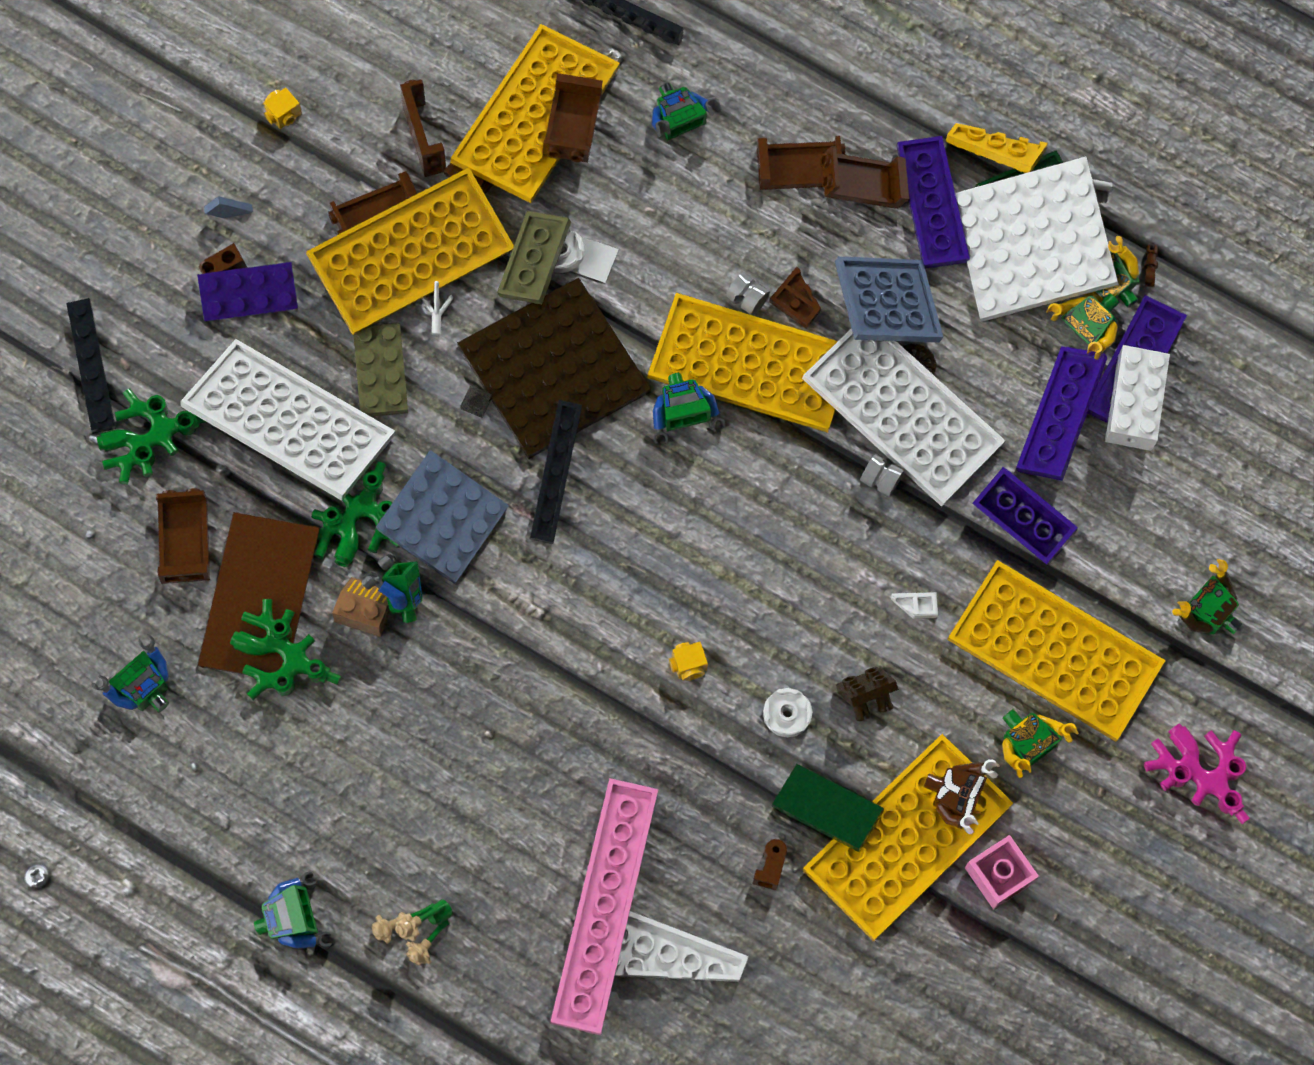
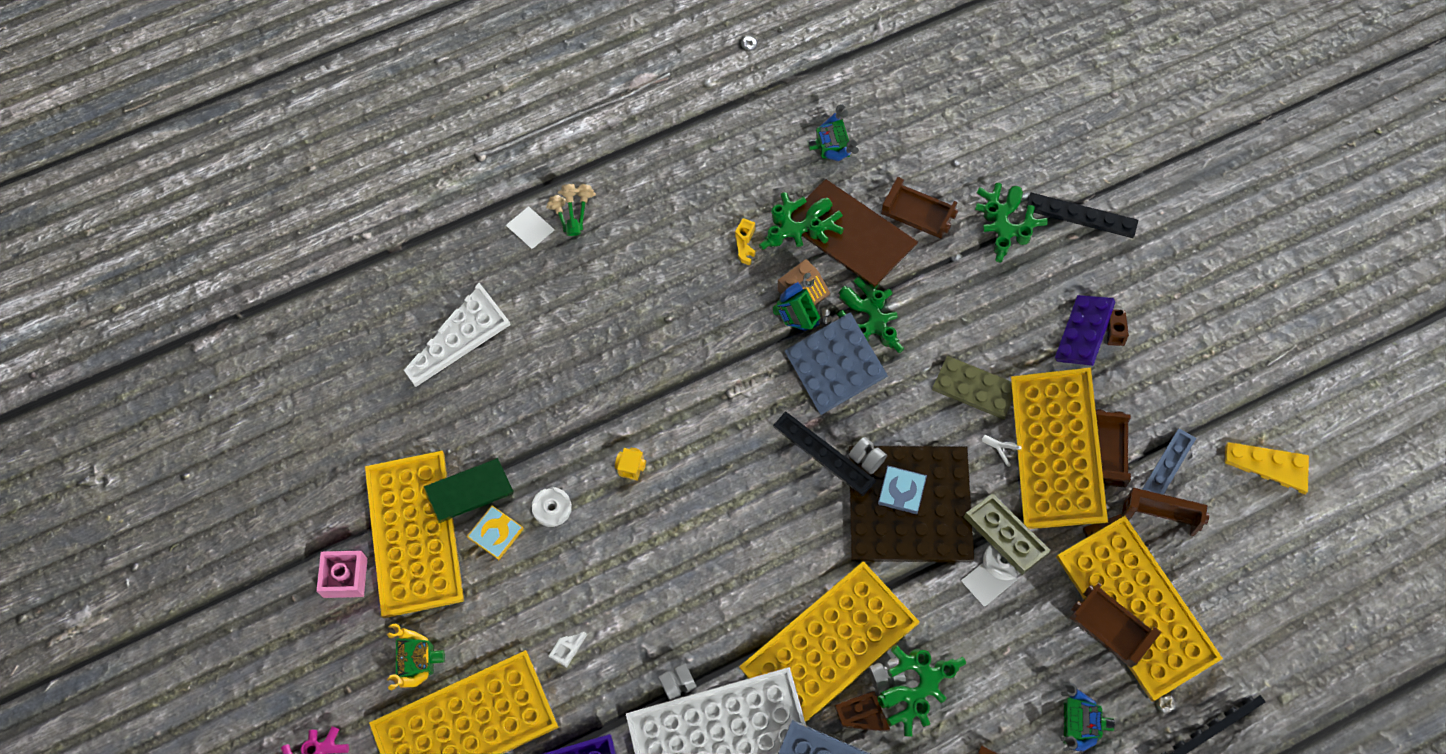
camera: 130 degrees right, 5 degrees down
white plate [181,339,395,500] -> none
sand blue tile [204,196,253,218] -> none
torso [254,871,332,949] -> none
yellow brick [263,87,302,129] -> none
clear smoke plate [460,386,492,418] -> none
bright pink plate [550,778,658,1035] -> none
torso [653,373,726,444] -> none
reddish brown leg [752,839,787,891] -> none
dark brown plate [836,667,899,721] -> none
torso [923,759,1000,834] -> none
none -> tile [467,506,524,560]
none -> white sticker [506,206,554,249]
none -> yellow piece [735,218,756,266]
none -> light grey wheel [849,437,887,474]
none -> green plant [877,645,966,737]
none -> tile [878,466,927,514]
none -> sand blue plate [1142,428,1197,495]
none -> yellow wing [1225,442,1309,495]

